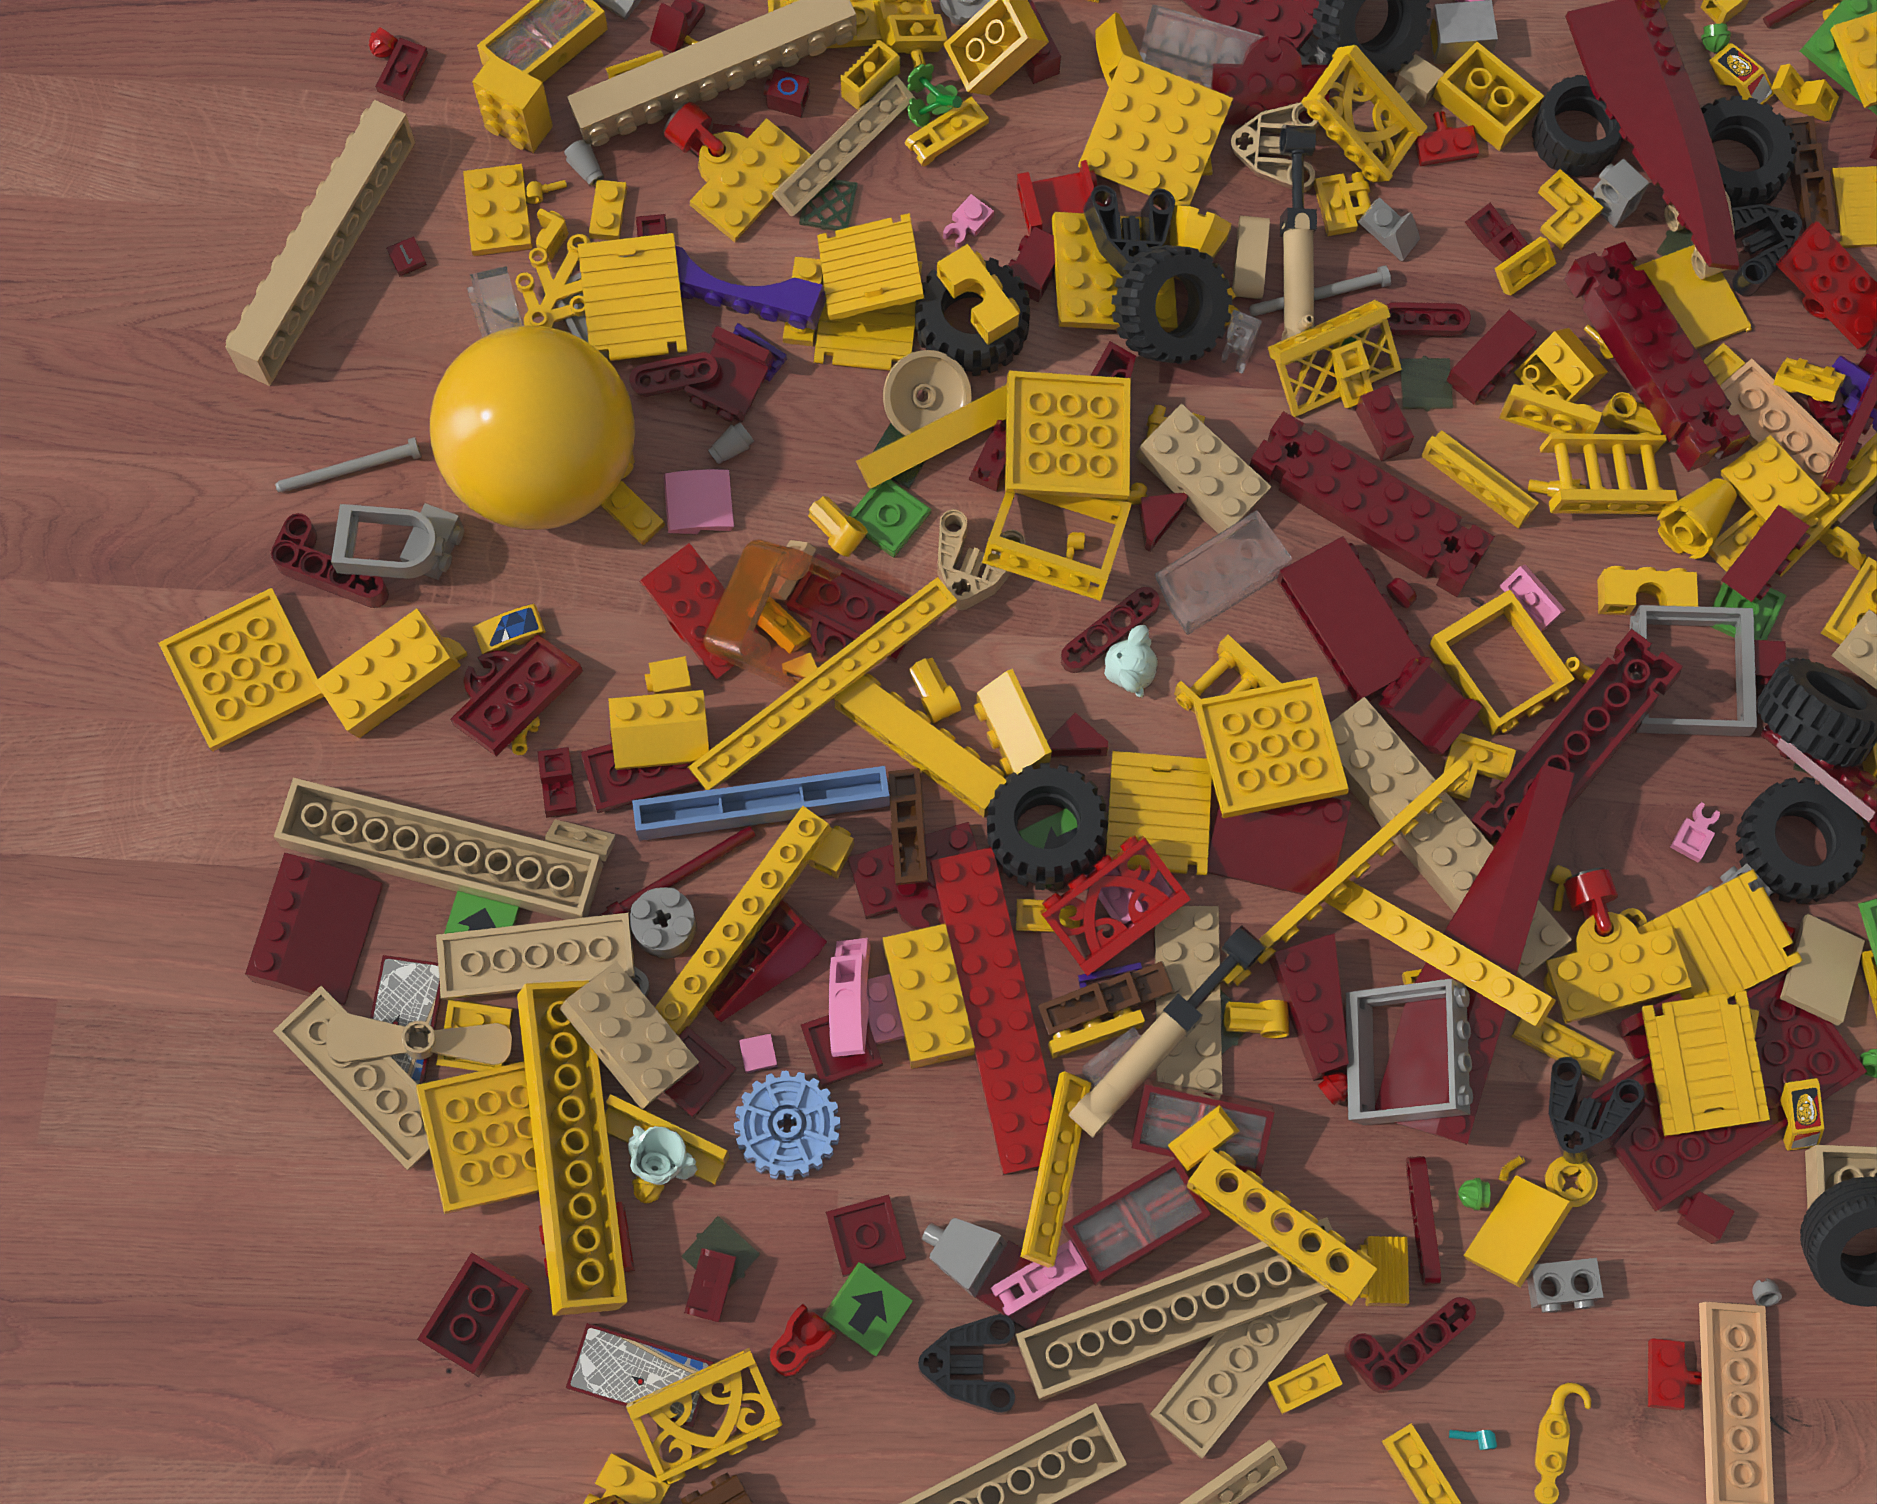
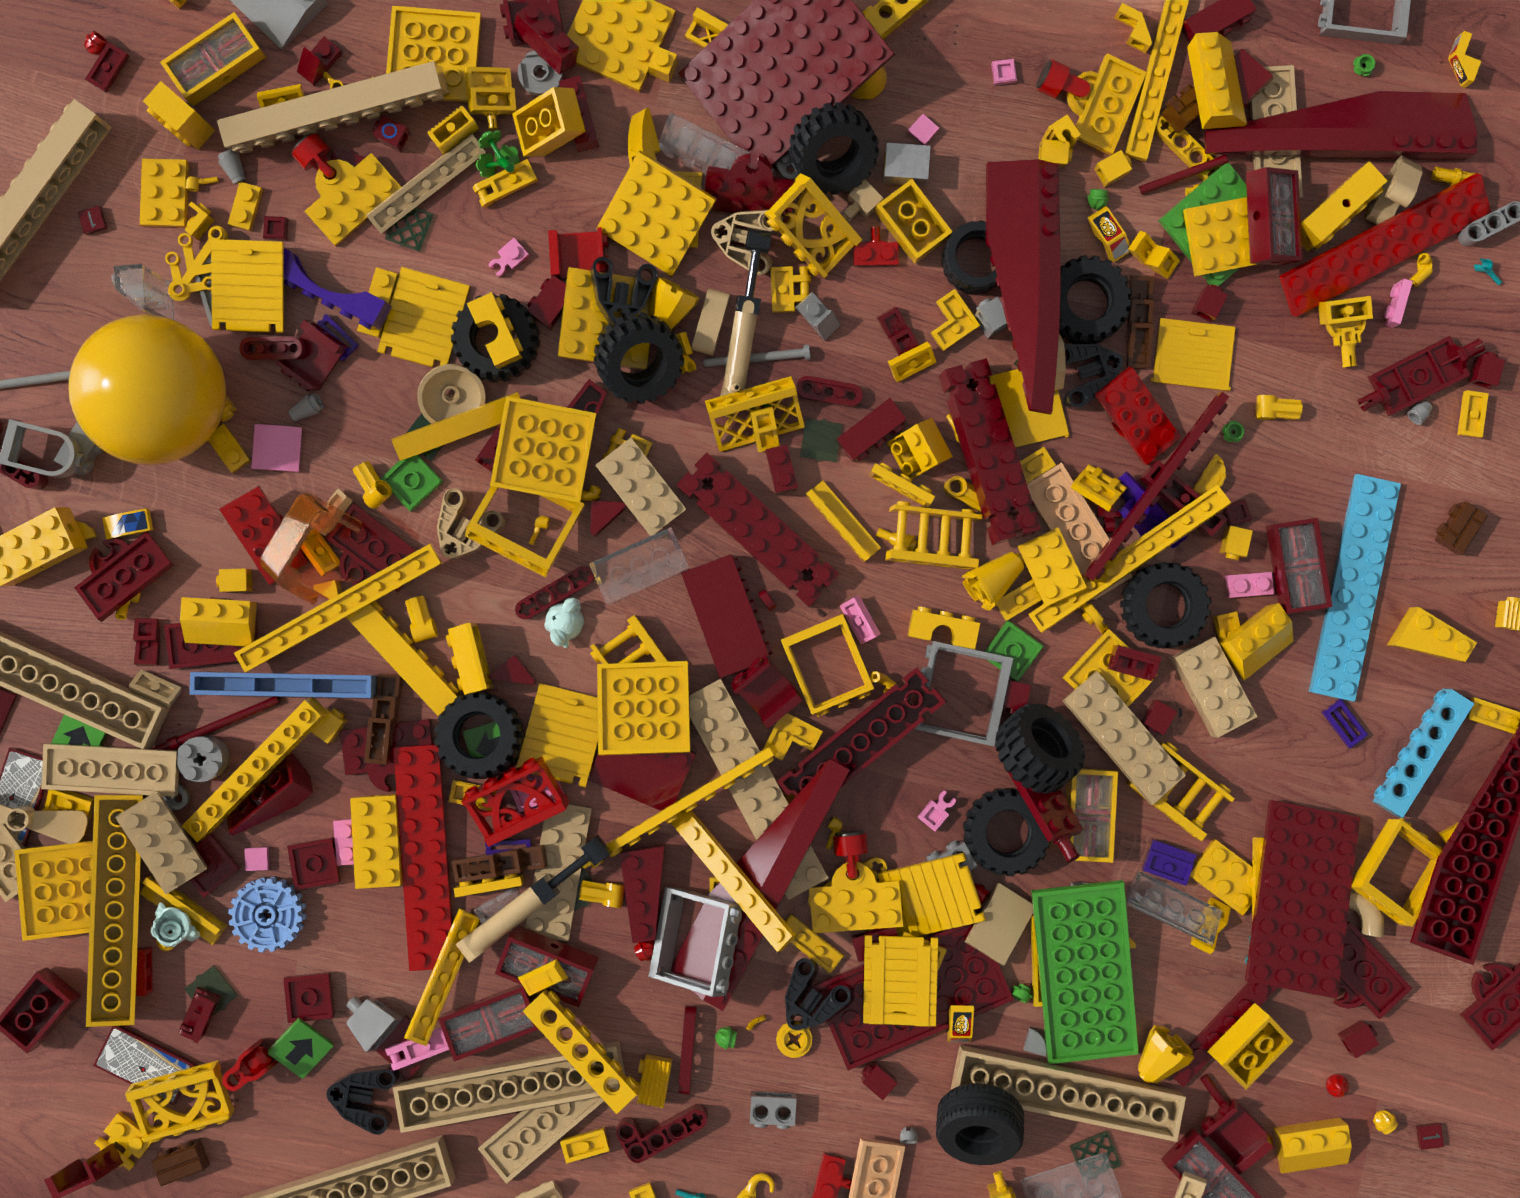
camera: 15 degrees right, 15 degrees up
yellow door [817,213,924,320] -> none
bright pink slope [829,938,871,1057] -> none
clear hinge [1222,309,1262,374] -> none
yellow tile [1464,1175,1573,1288] -> none
dark red brick [1721,505,1811,602] -> none

